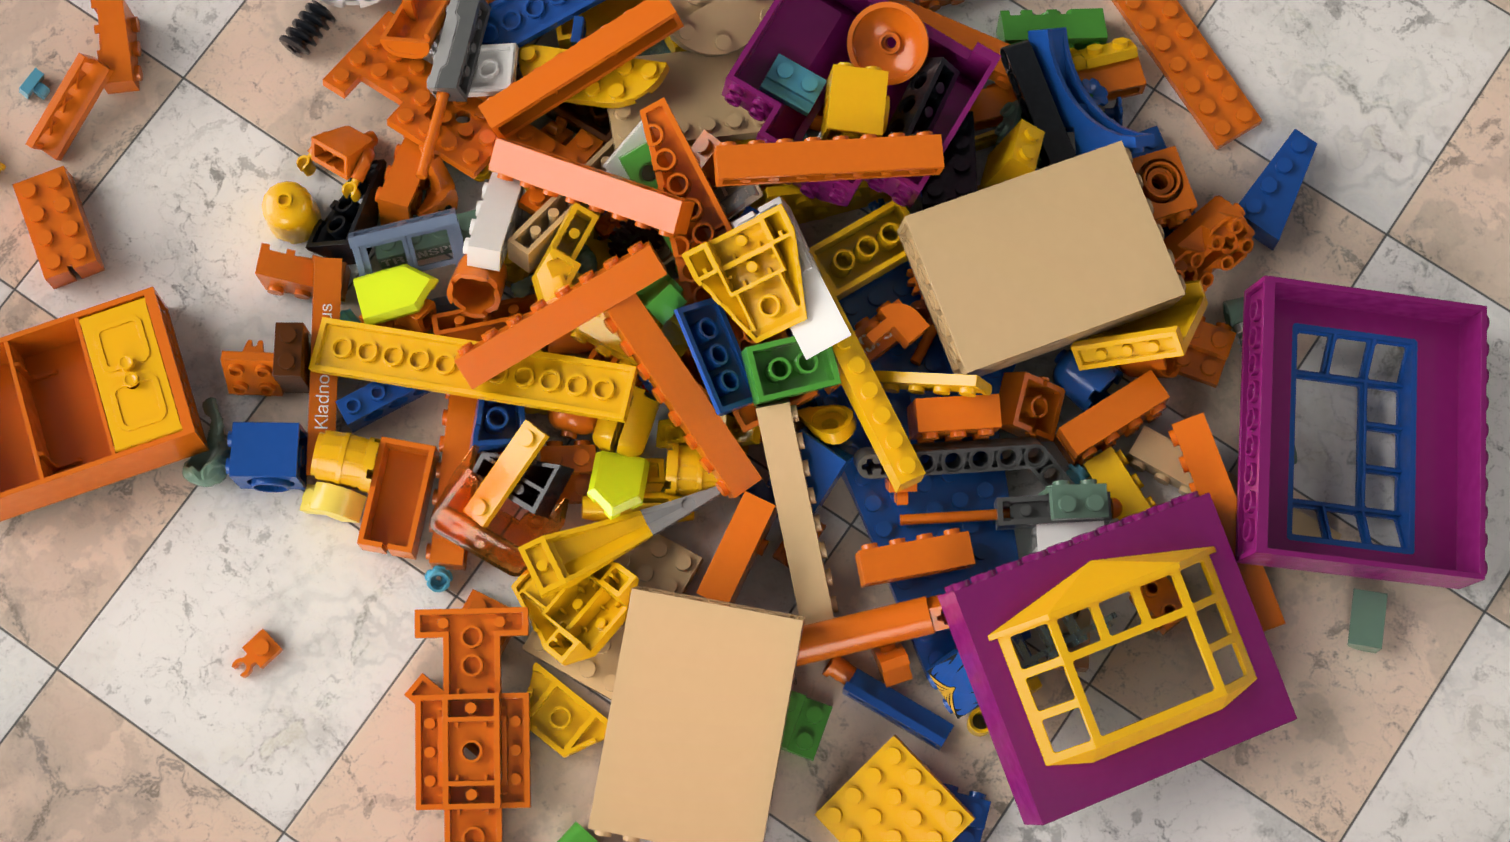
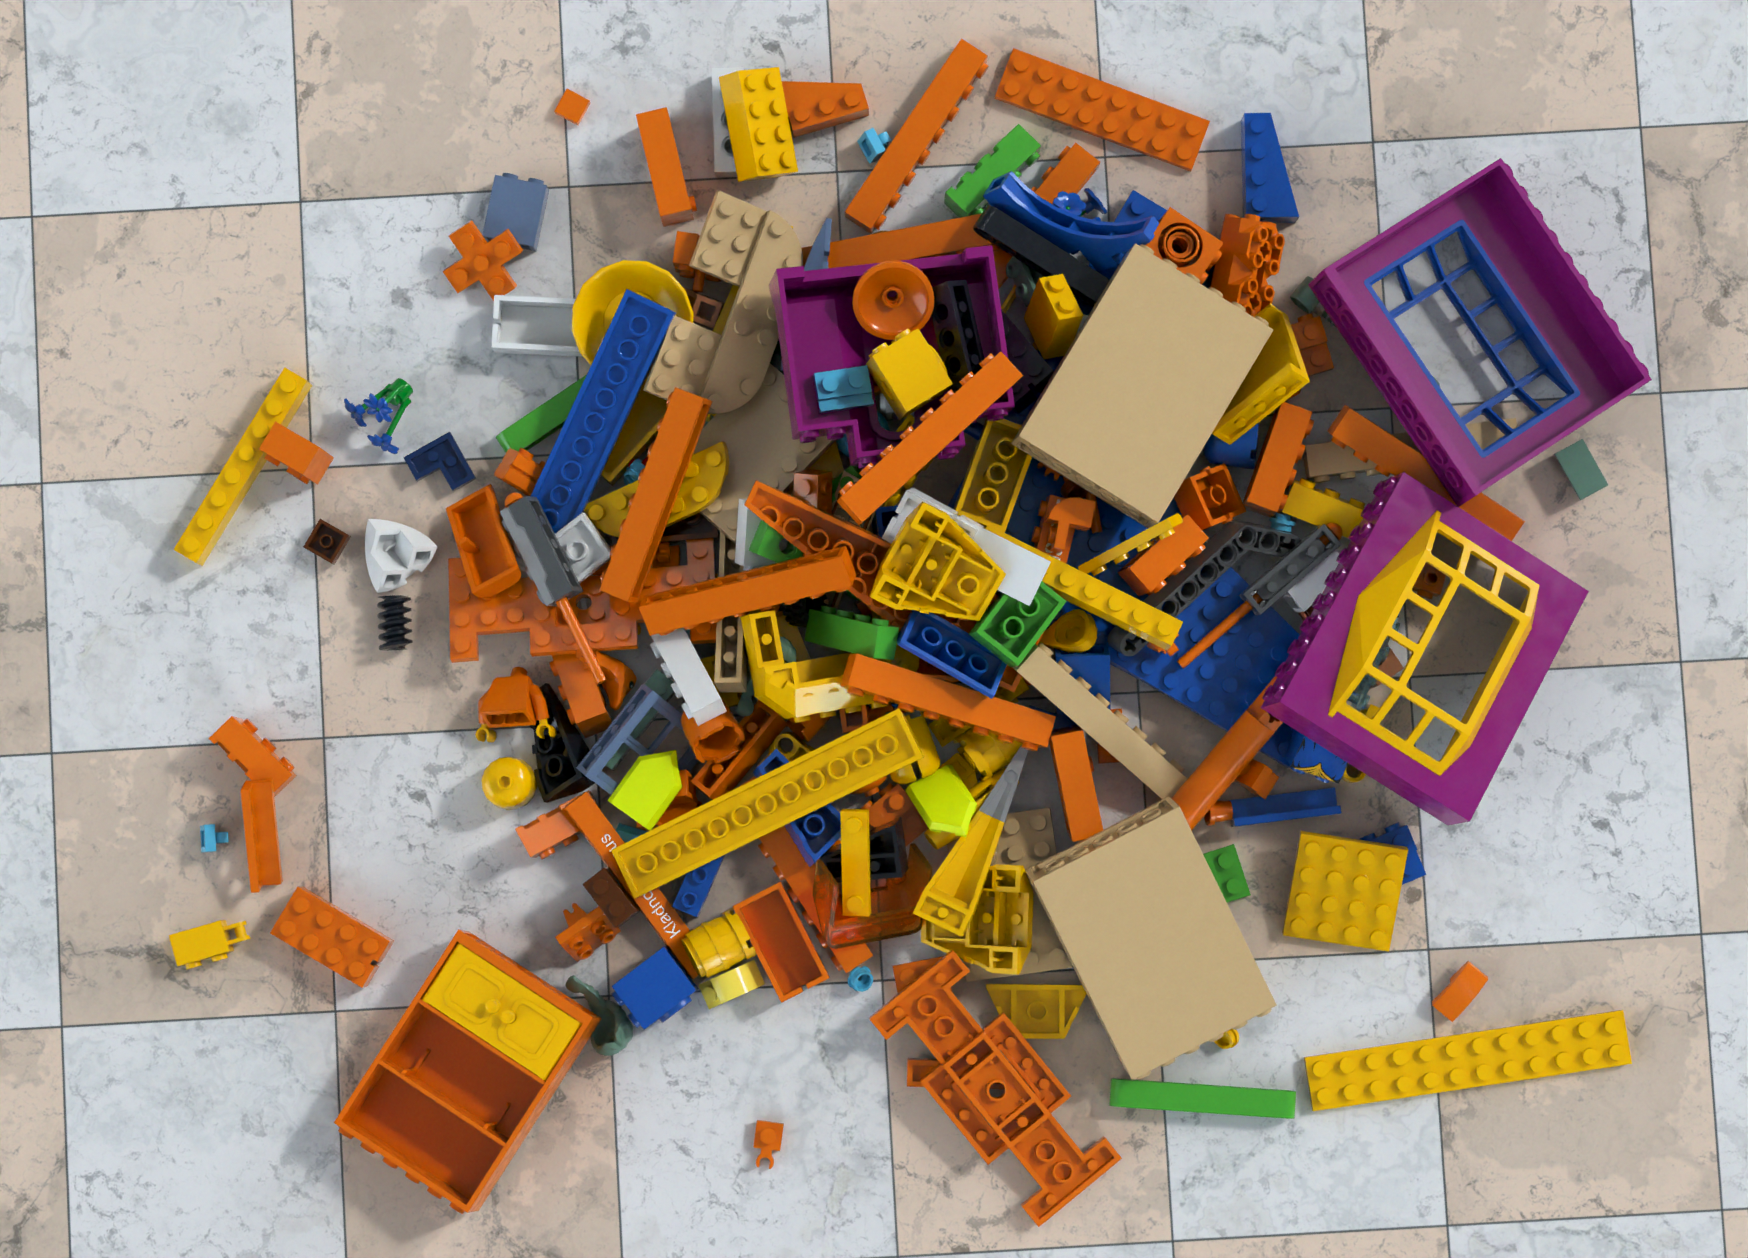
camera: 40 degrees left, 10 degrees up
orange brick [454,241,667,389] -> none
blue tile [571,16,586,45] -> none
orange brick [855,528,976,588] -> none
sand green bracket [1038,479,1109,521] -> none
yellow hinge [1069,37,1138,71] -> none

